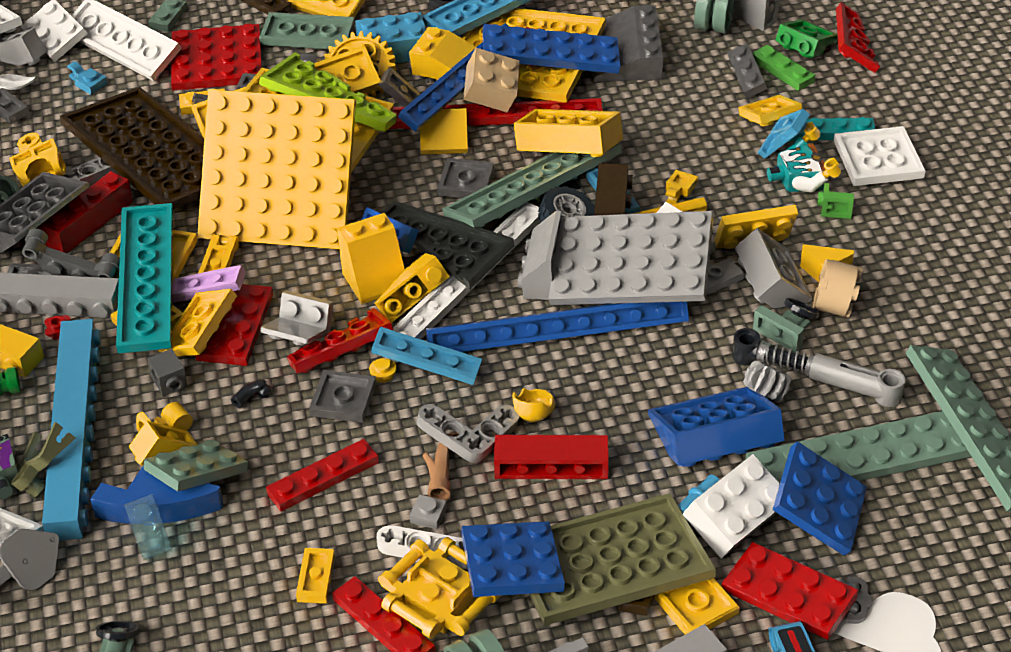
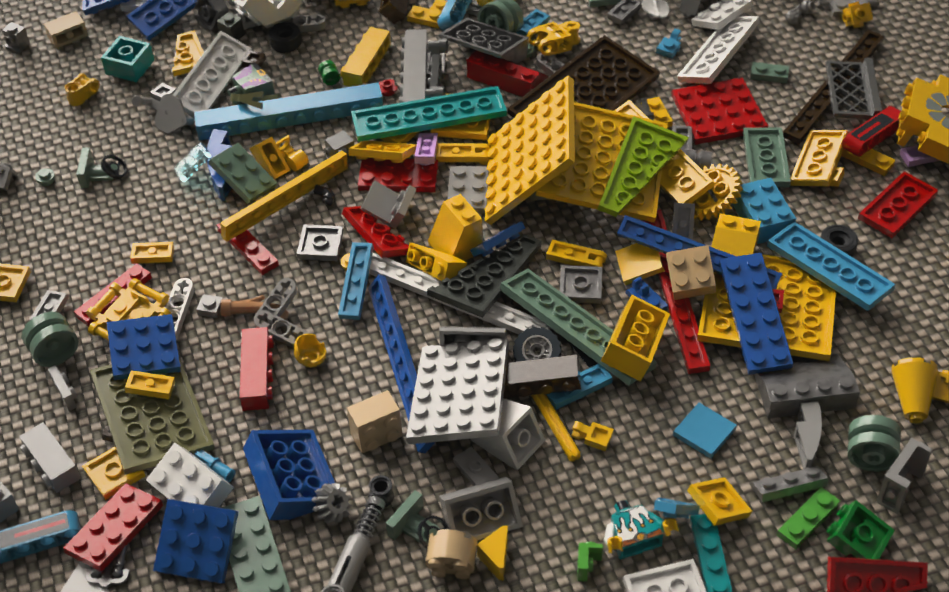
camera: 85 degrees right, 5 degrees up
yellow plate [714,205,798,249] -> none
none -> yellow plate [125,371,175,399]
none -> yellow plate [220,151,348,242]
none -> tan brick [347,390,403,454]
none -> light grey plate [447,166,488,214]
none -> yellow plate [546,239,607,267]
none -> blue plate [625,277,668,311]
none -> dark azure tile [673,403,737,459]
none -> light grey slope [794,401,822,469]

